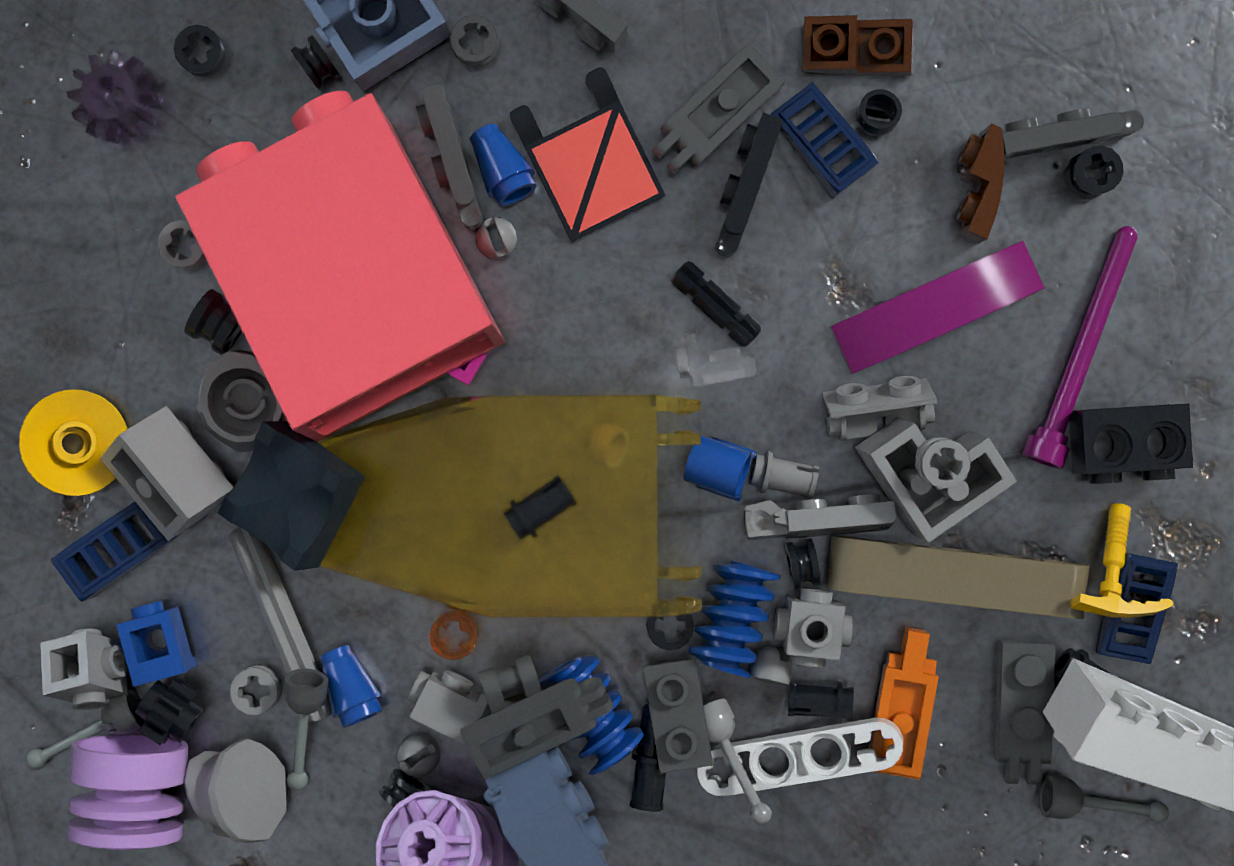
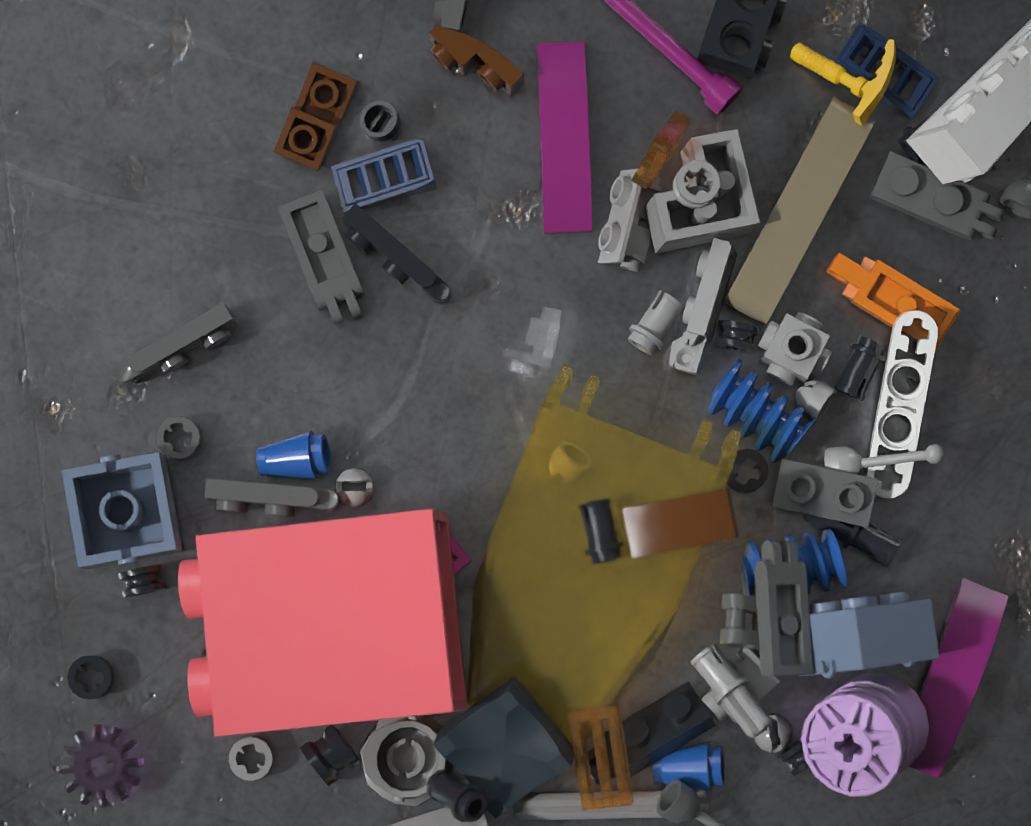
camera: 65 degrees left, 5 degrees down
clear orange bush [429,610,479,660] -> none
coral flag [510,67,666,242] -> none
black axle [671,261,762,347] -> none
blue piece [684,435,757,502] -> none
none -> black pin [426,769,488,822]
none -> clear orange tile [568,704,634,810]
none -> black hinge [582,681,716,785]
none -> reddish brown slope [623,487,739,558]
none -> clear orange tile [631,110,690,189]
none -> light grey axle [691,644,772,738]

